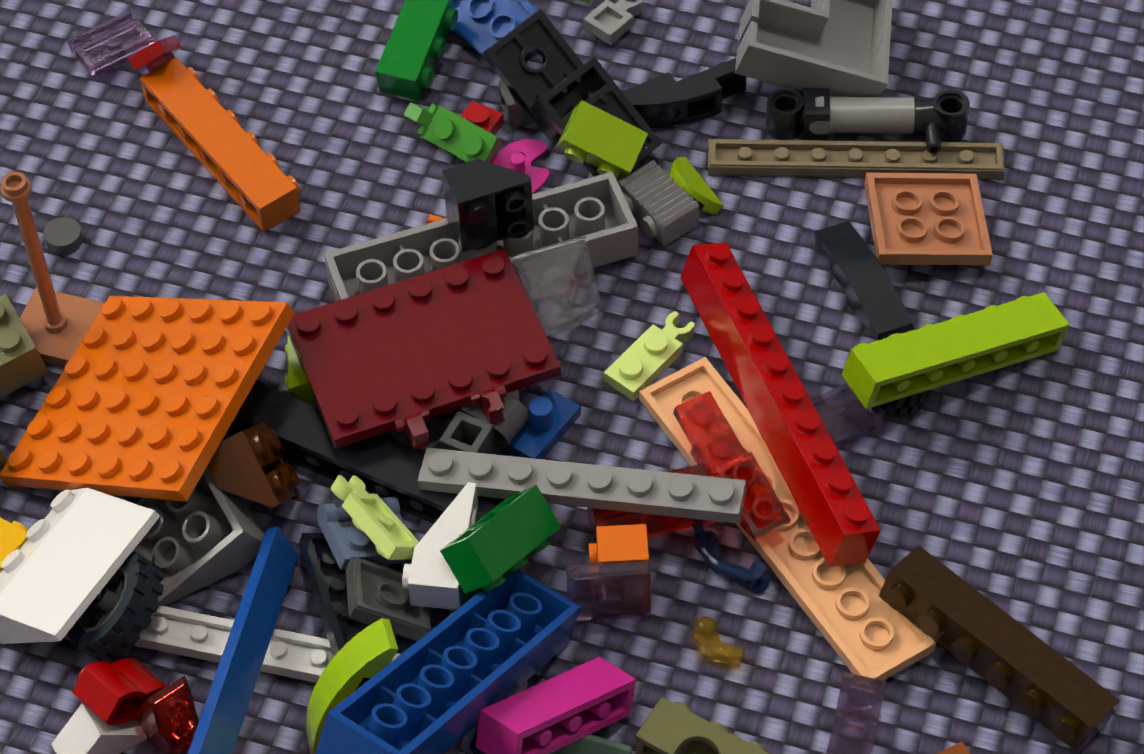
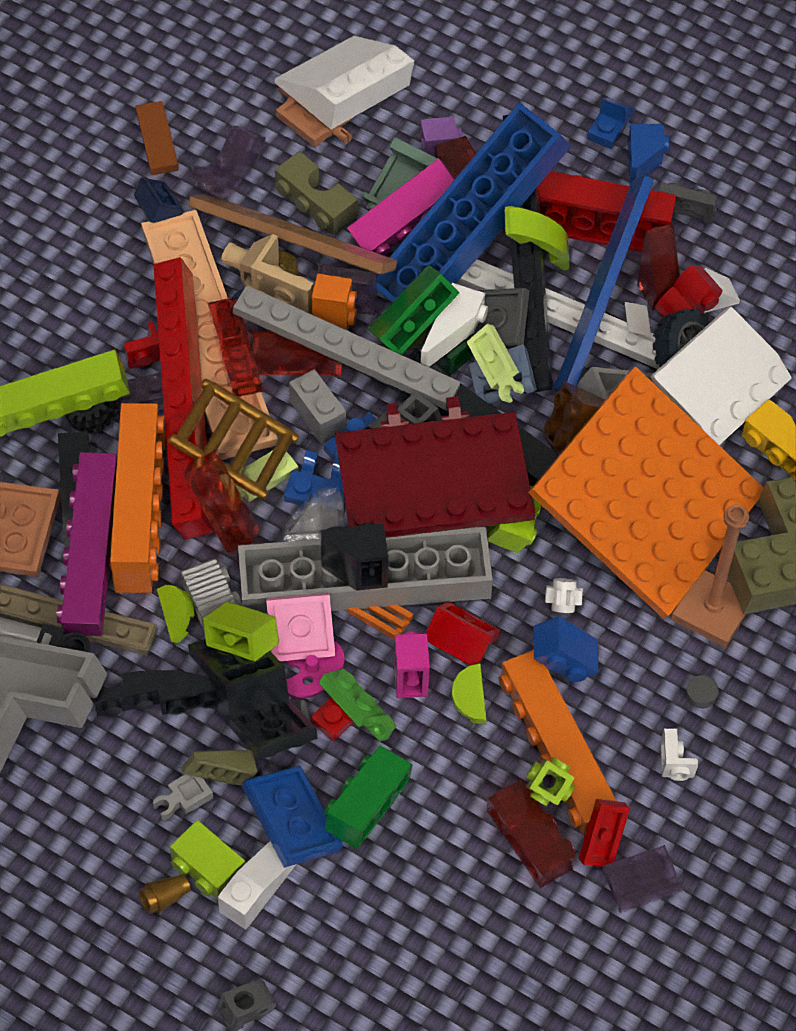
camera: 170 degrees left, 5 degrees up
dark brown brick [879,546,1120,753] -> none
none -> magenta brick [57,452,117,636]
none -> orange brick [110,403,167,593]
none -> red bracket [124,321,160,369]
none -> dark blue slope [134,178,184,223]
none -> pearl gold bar [168,378,299,500]
none -> olive slope [181,749,257,786]
none -> clear red brick [184,450,259,554]
none -> medium nougat tile [189,194,397,274]
none -> tan plate [221,234,314,314]
none -> bright pink plate [266,592,335,661]
none -> blue plate [284,450,345,515]
none -> light grey brick [289,369,346,444]
none -> dark pink brick [394,632,430,698]
none -> red panel [425,601,502,666]
none -> lime tile [451,663,486,725]
none -> clear red brick [487,779,576,888]
none -> lime brick [526,757,575,807]
none -> blue brick [534,616,598,682]
none -> white gear [545,578,583,613]
none -> white sticker [625,302,651,336]
none -> white bracket [660,728,698,781]

